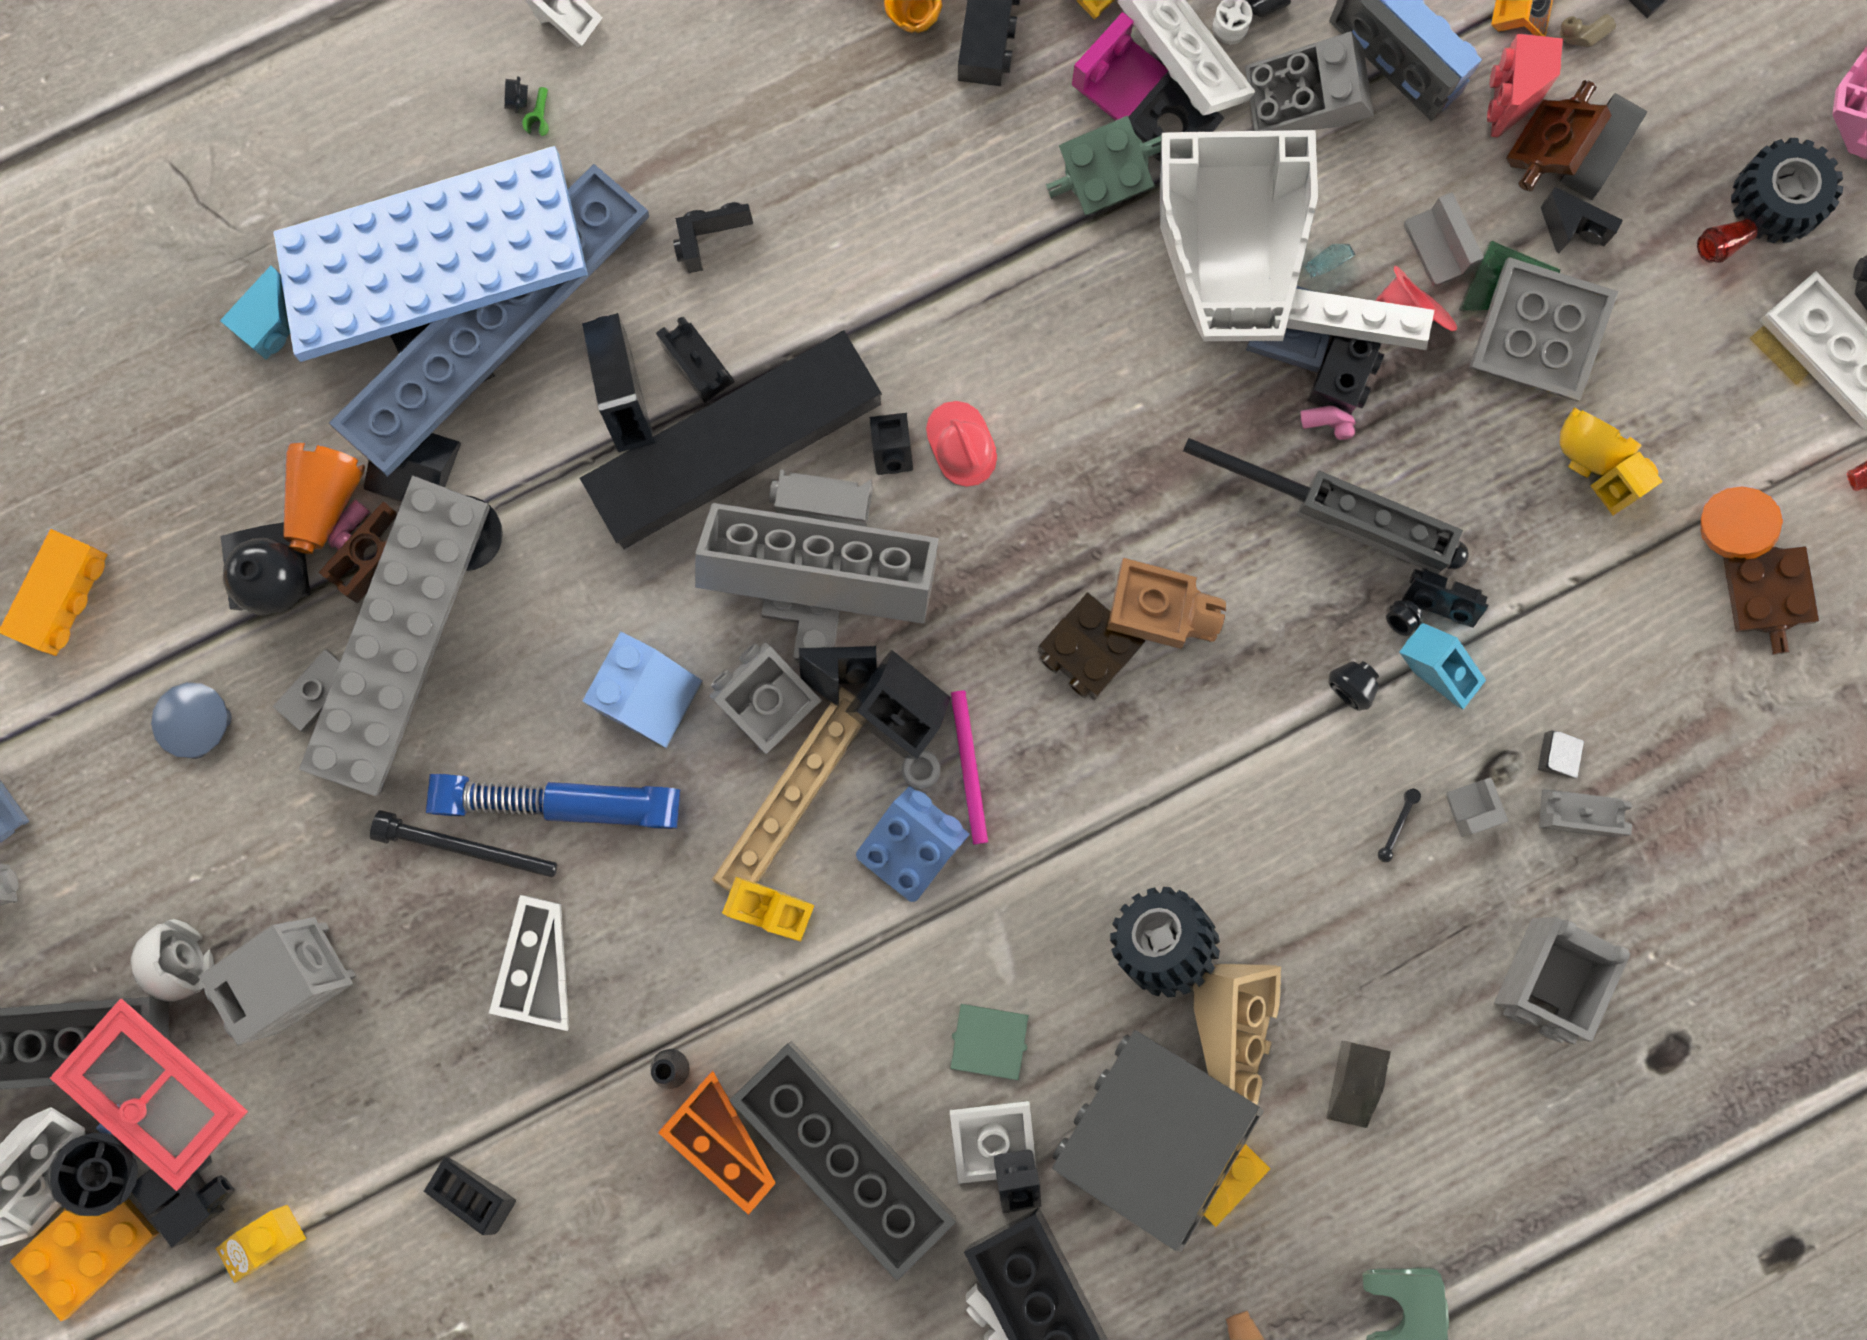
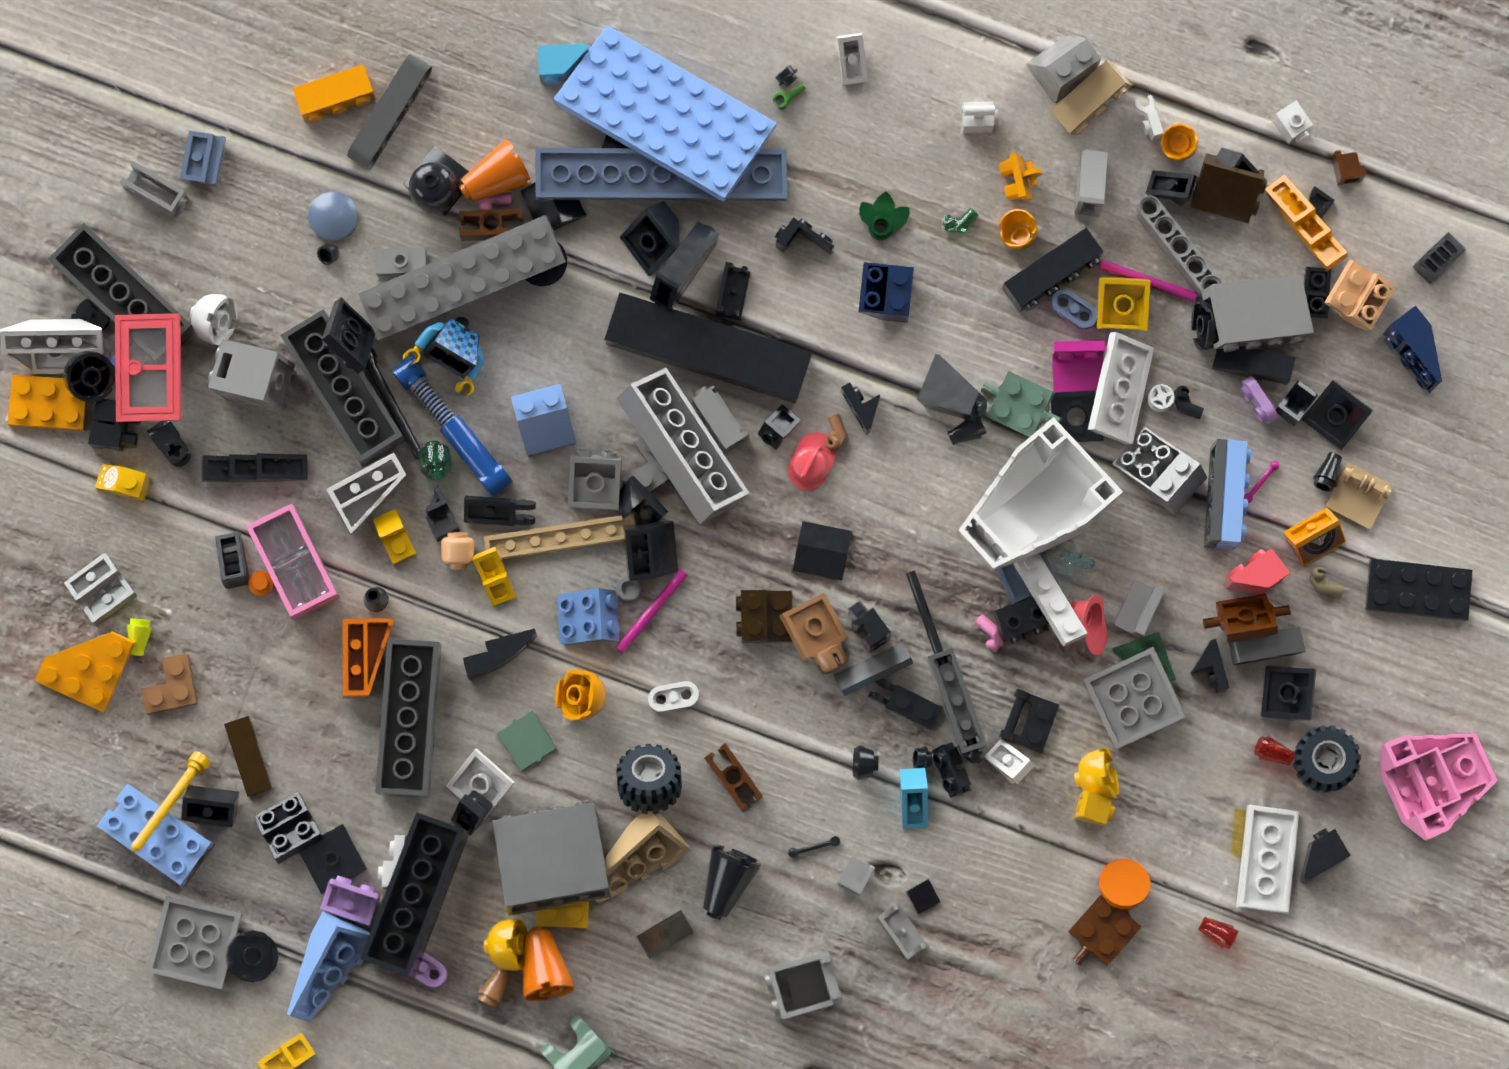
camera: 45 degrees right, 0 degrees up
none -> black piece [71,299,110,331]
none -> black piece [147,421,191,467]
none -> black slope [201,453,308,482]
none -> clear brick [246,504,340,621]
none -> orange plate [248,571,274,596]
none -> dark grey brick [280,309,405,468]
none -> black hinge [317,243,340,265]
none -> black plate [322,297,375,374]
none -> dark grey beam [347,54,432,169]
none -> yellow slope [373,509,417,565]
none -> torso [403,317,484,396]
none -> clear green head [418,441,452,480]
none -> black slope [425,486,460,542]
none -> light nougat head [441,532,474,570]
none -> black slope [463,628,537,680]
none -> black hinge [464,495,536,526]
none -> yellow cylinder [484,919,528,971]
none -> orange cone [523,926,575,1002]
none -> light orange cylinder [555,669,606,721]
none -> black slope [619,201,680,276]
none -> white plate [648,681,699,713]
none -> black cone [703,844,761,920]
none -> reddish brown piece [704,743,763,812]
none -> black slope [792,521,852,581]
none -> medium nougat arm [825,414,847,451]
none -> dark grey tile [833,643,914,696]
none -> black slope [841,382,880,435]
none -> black hips [848,600,891,654]
none -> dark blue slope [858,262,914,323]
none -> dark green plate [859,192,910,241]
none -> black hinge [868,679,942,731]
none -> black slope [917,354,988,423]
none -> clear green arm [941,208,979,233]
none -> black cone [947,418,987,445]
none -> white slope [984,738,1035,784]
none -> black plate [999,689,1060,753]
none -> sand blue plate [1051,289,1098,330]
none -> black slope [1261,666,1316,720]

